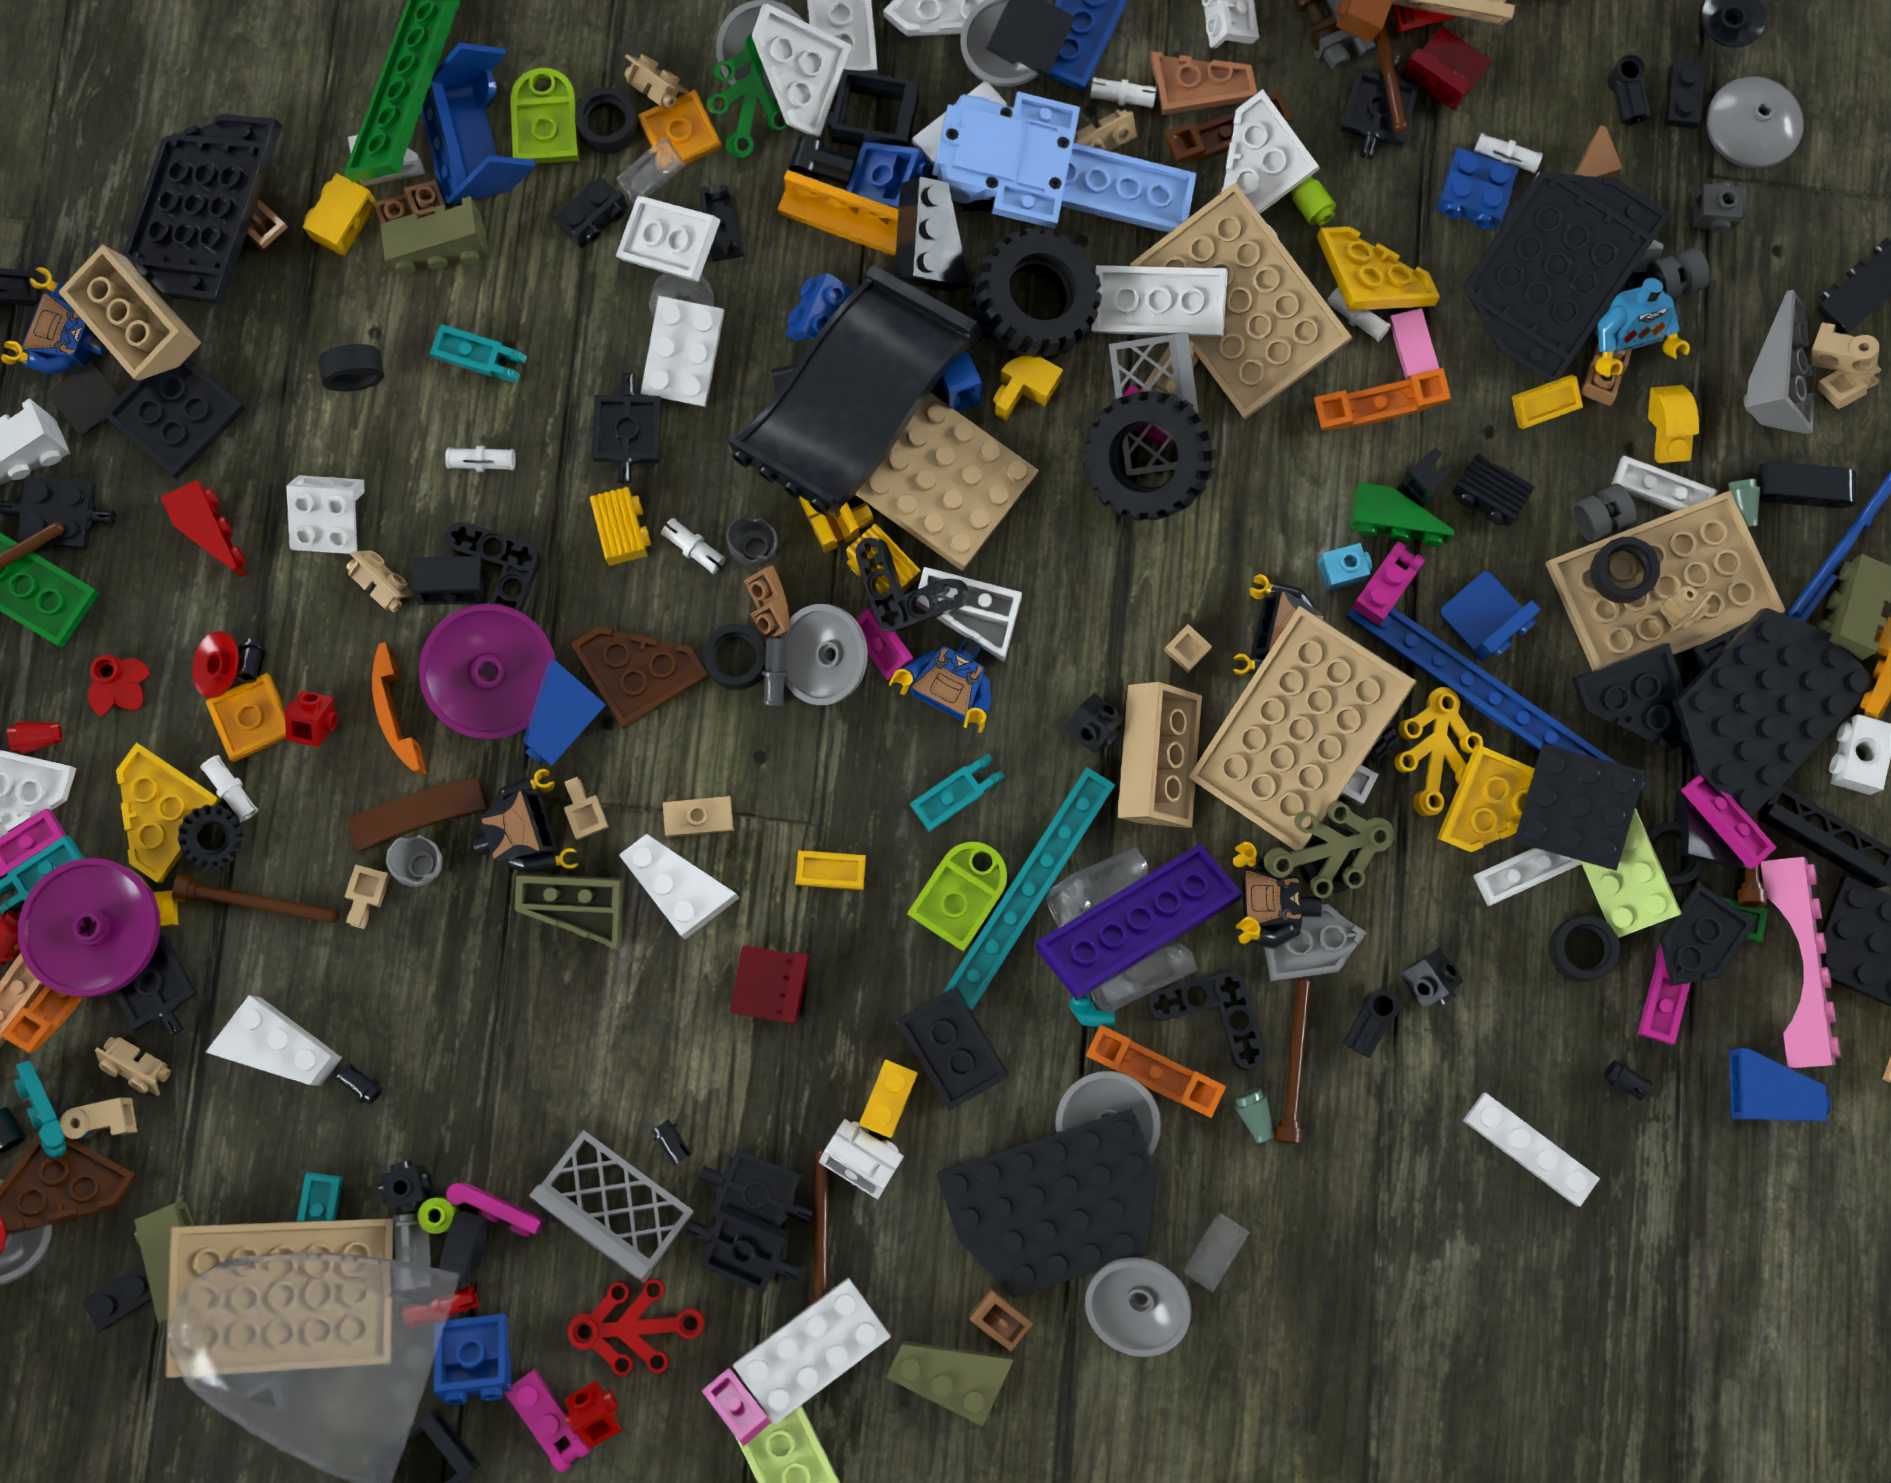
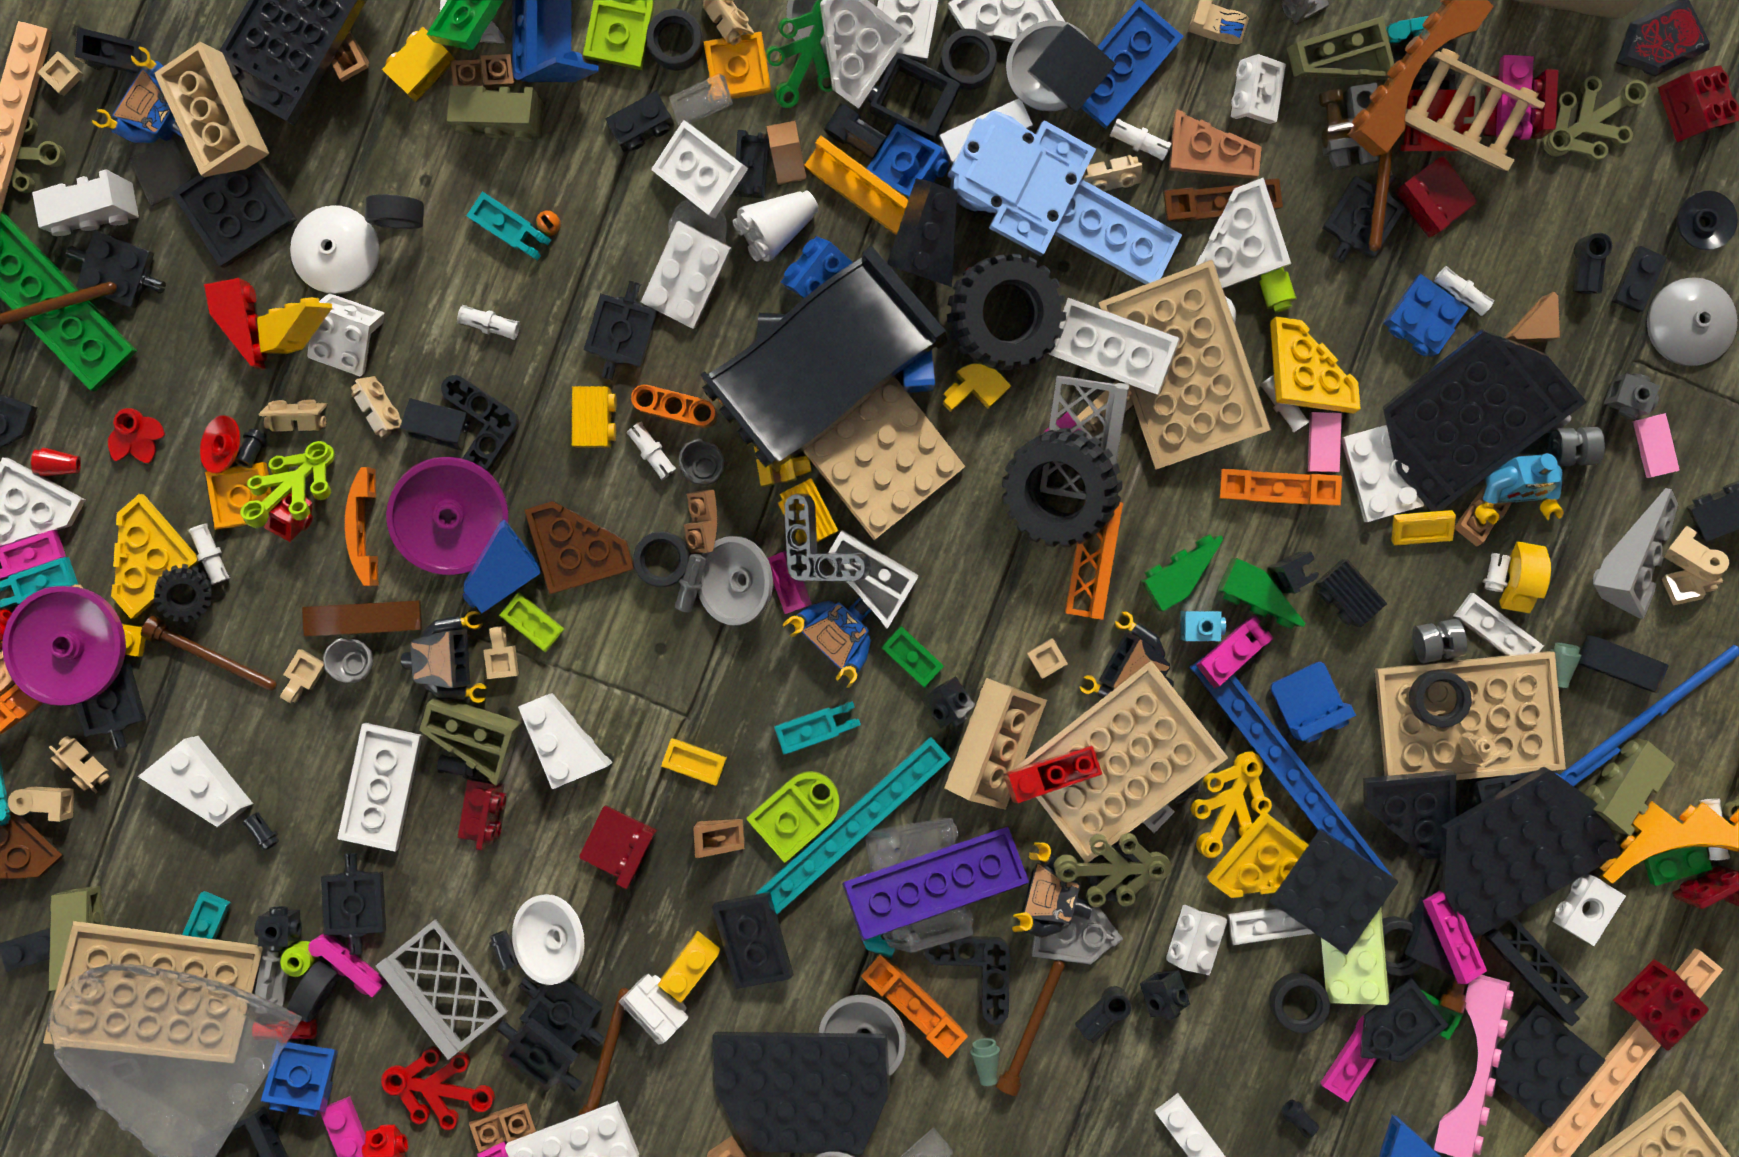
camera: 15 degrees right, 10 degrees up
tan plate [663,796,734,837] -> none
none -> lime plant [240,441,335,528]
none -> yellow slope [257,298,332,354]
none -> tan hinge [259,400,327,432]
none -> white dish [290,206,380,294]
none -> black plate [321,853,386,955]
none -> white plate [338,723,423,851]
none -> black pin [437,754,477,779]
none -> dark red bracket [457,779,507,851]
none -> medium nougat slope [469,1103,536,1152]
none -> lime plate [499,592,565,652]
none -> white dish [512,894,584,985]
none -> orange hinge [536,211,561,236]
none -> orange beam [631,385,718,428]
none -> medium nougat slope [694,819,745,858]
none -> white cone [733,191,819,262]
none -> medium nougat slope [766,121,807,185]
none -> green plate [881,626,944,687]
none -> black tyre [940,28,997,90]
none -> red slope [1003,746,1102,803]
none -> orange fence [1065,500,1123,620]
none -> green slope [1141,534,1223,611]
none -> white bracket [1166,905,1228,975]
none -> white plate [1341,425,1424,522]
none -> white pin [1483,553,1511,592]
none -> bright pink tile [1633,413,1680,478]

